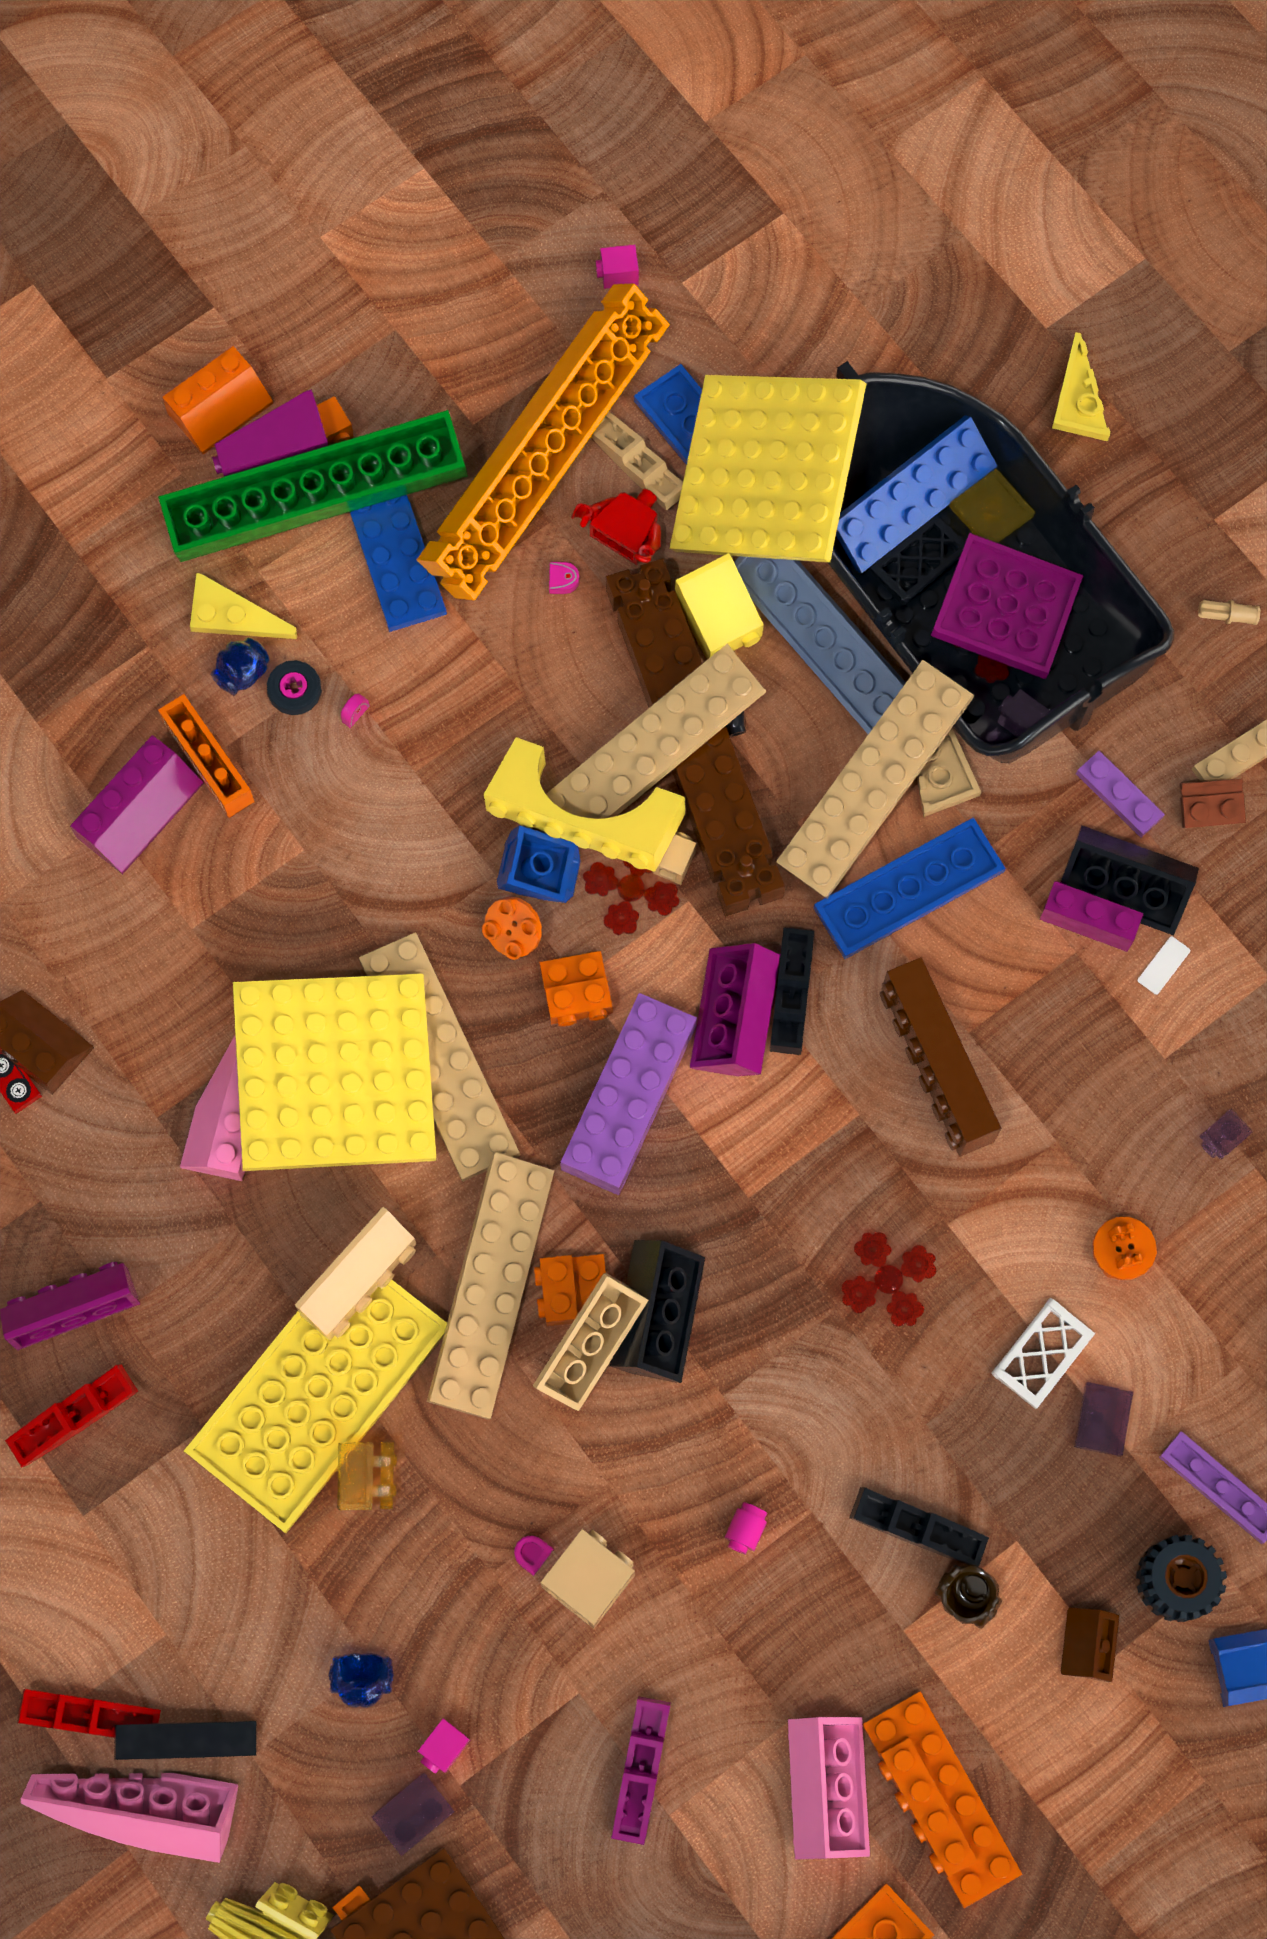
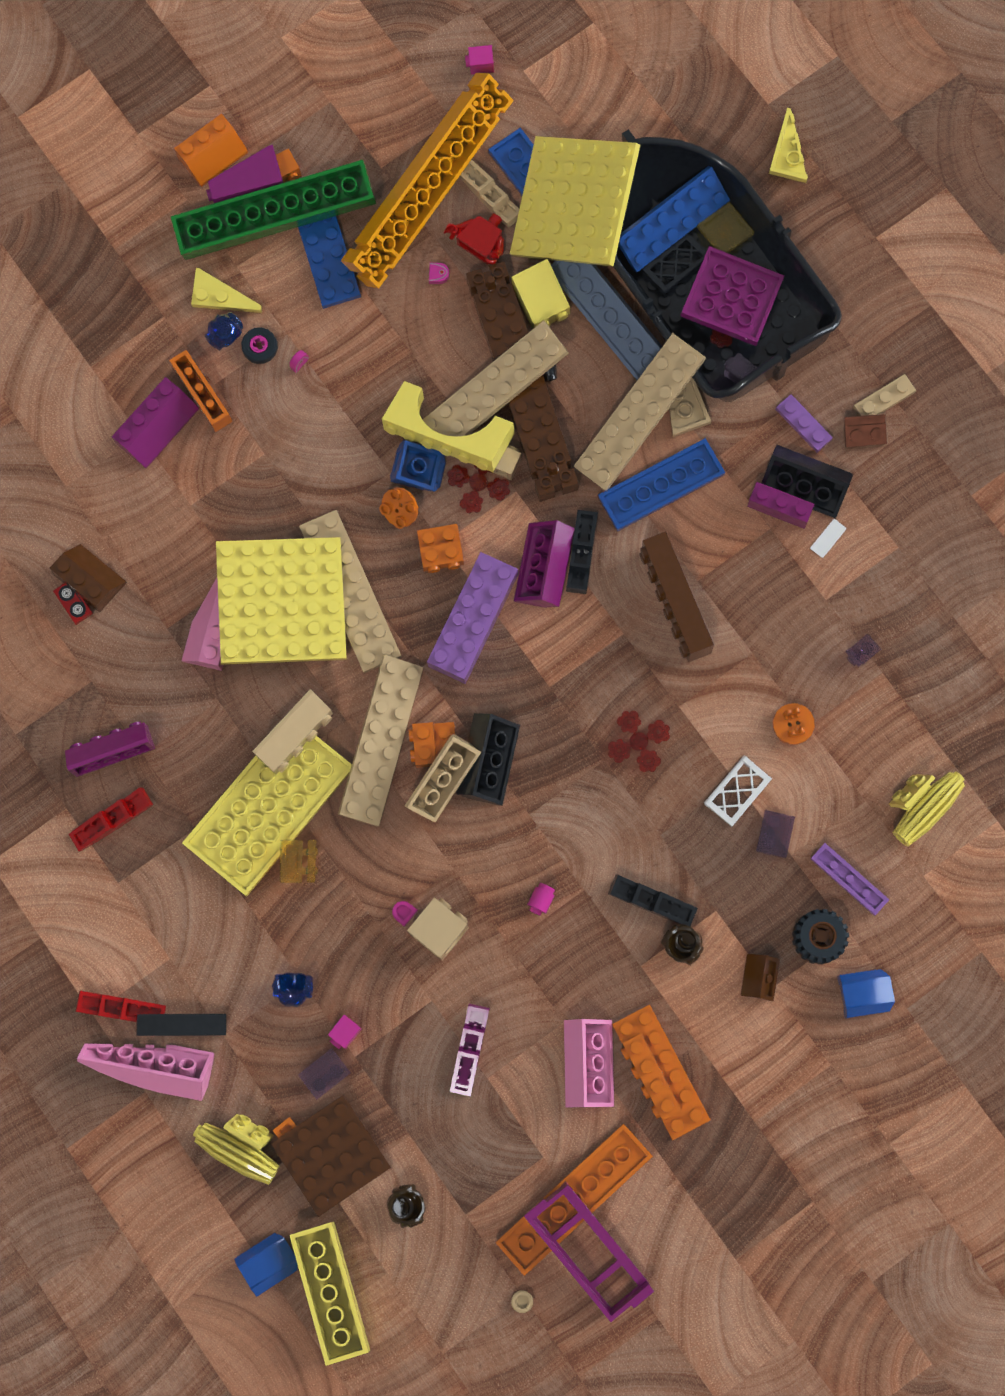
camera: 10 degrees right, 5 degrees up
tan axle [1198,600,1261,625] -> none

